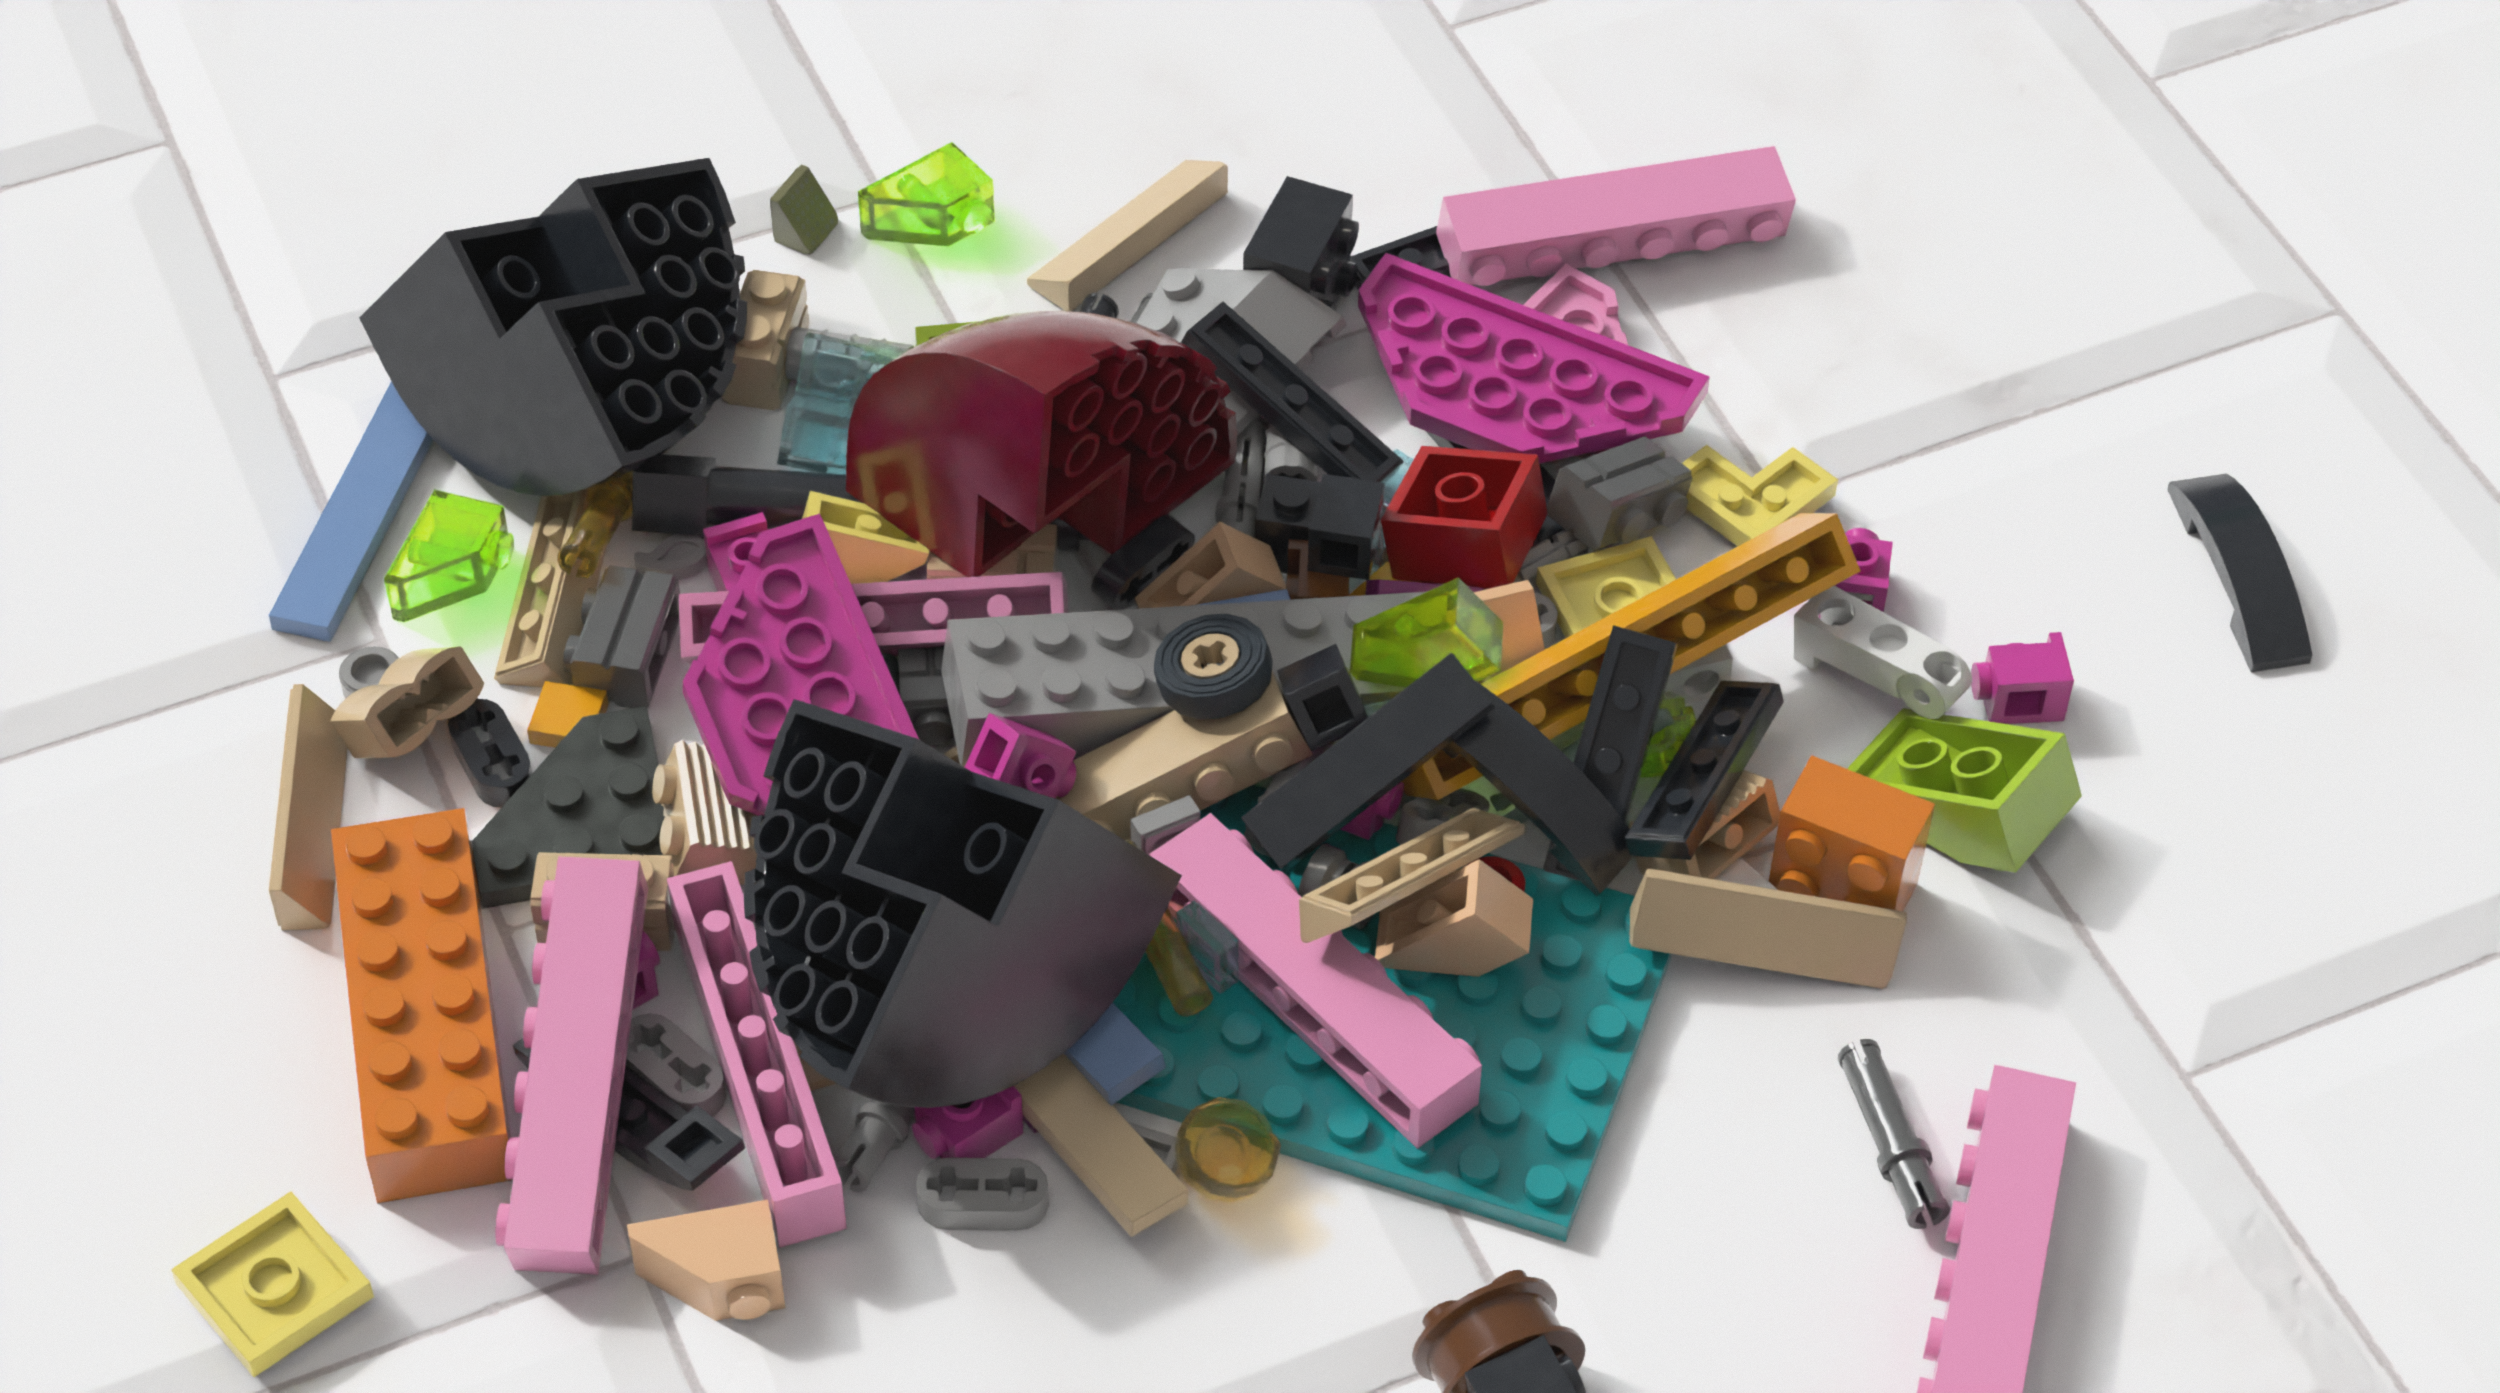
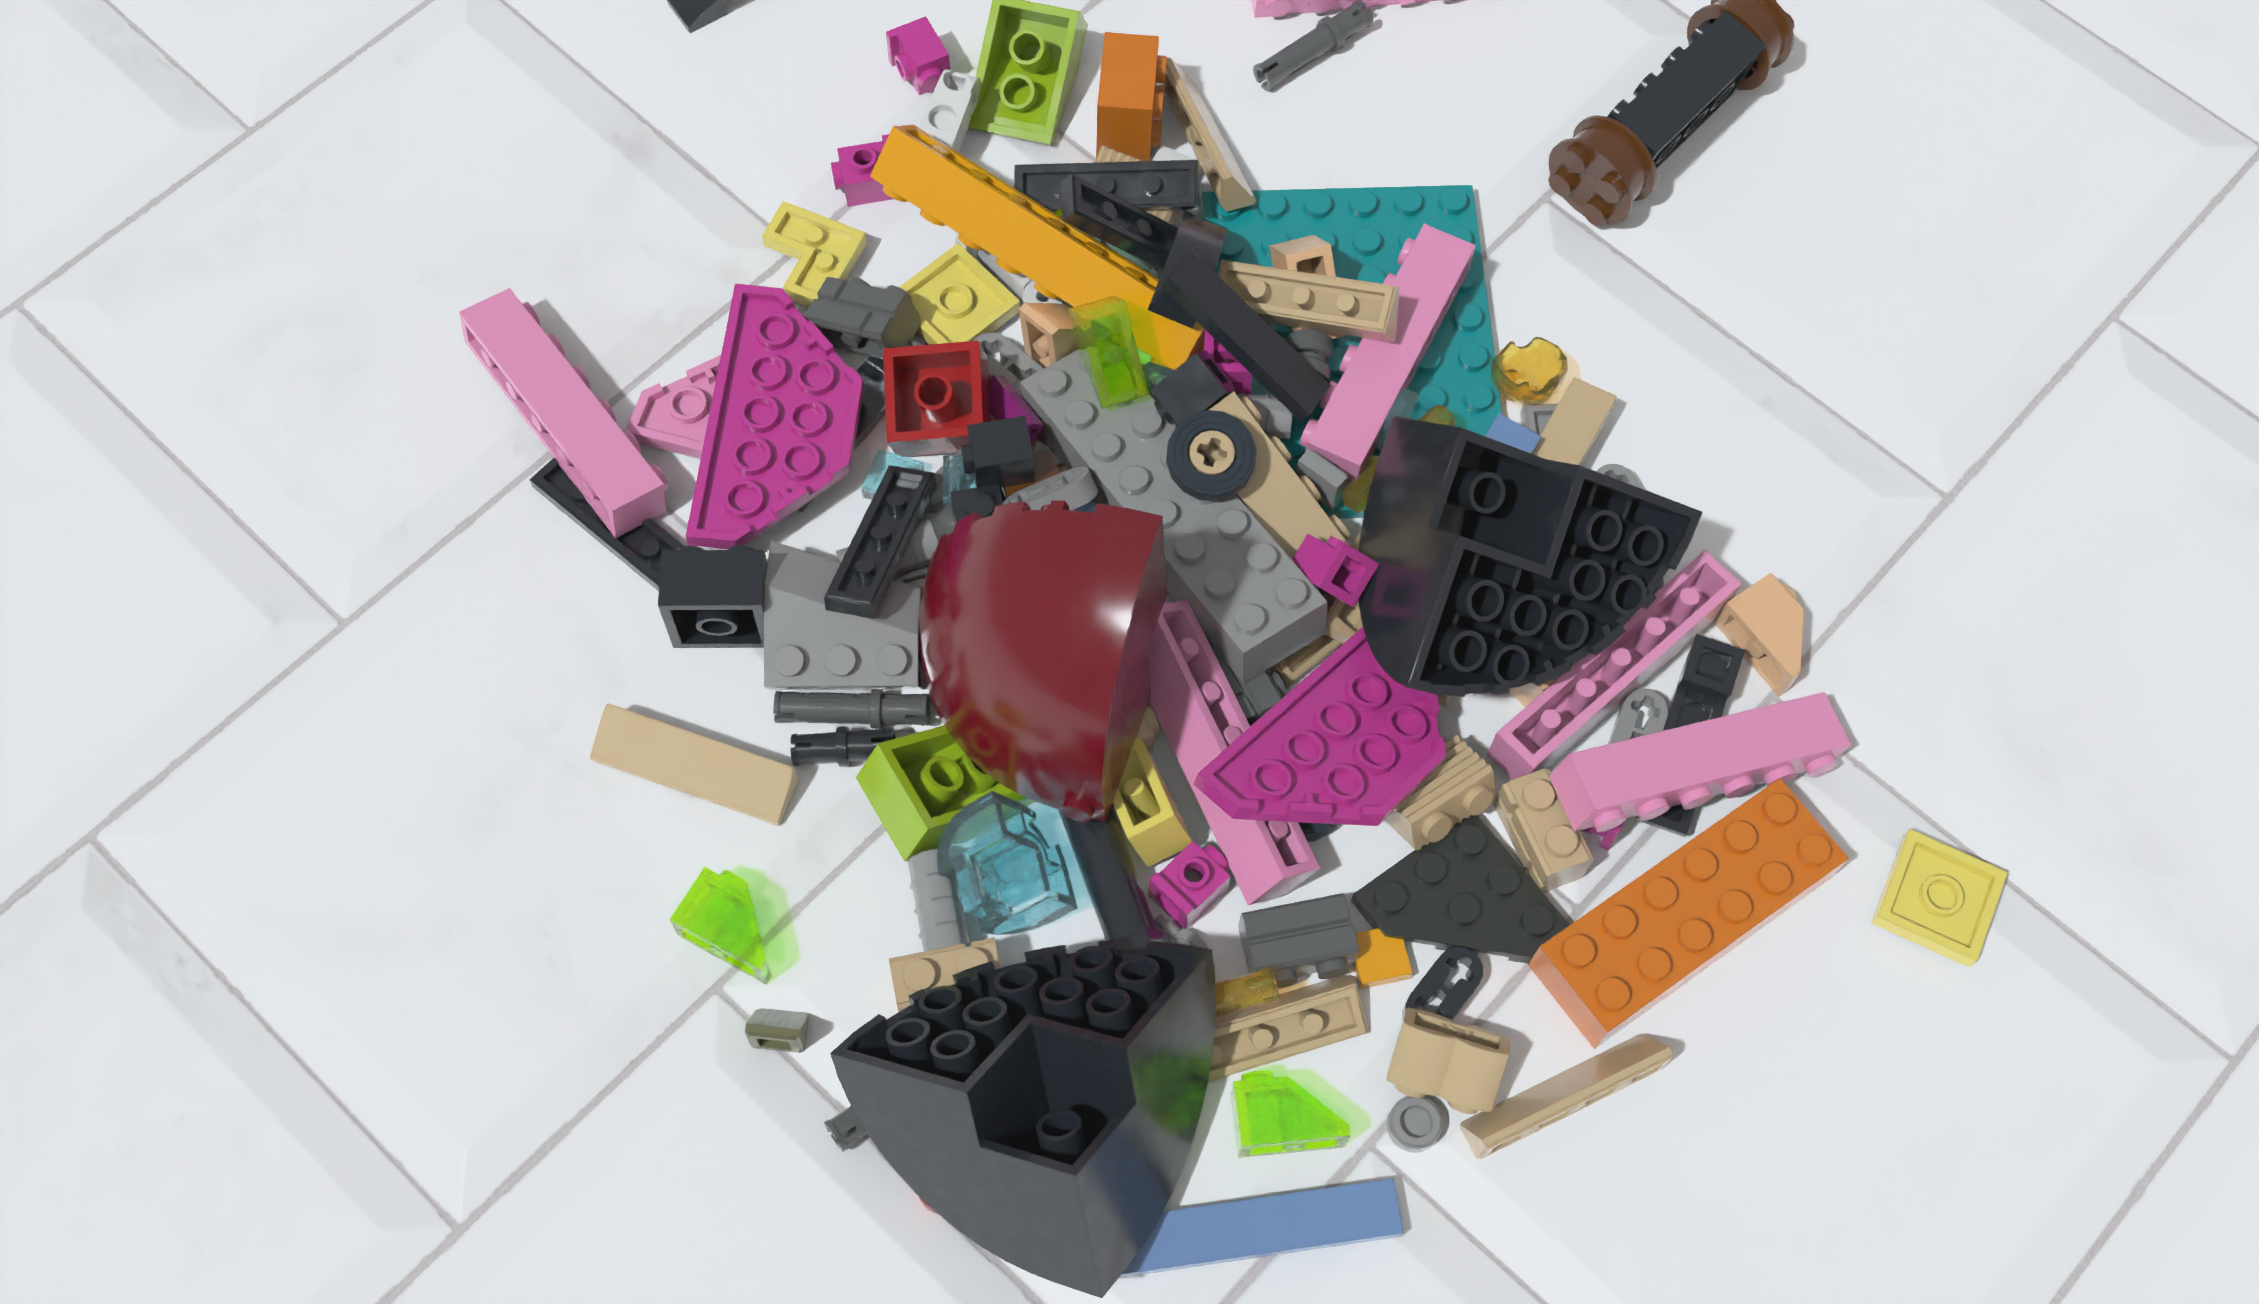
camera: 115 degrees left, 15 degrees up
none -> light grey beam [1002,466,1098,511]

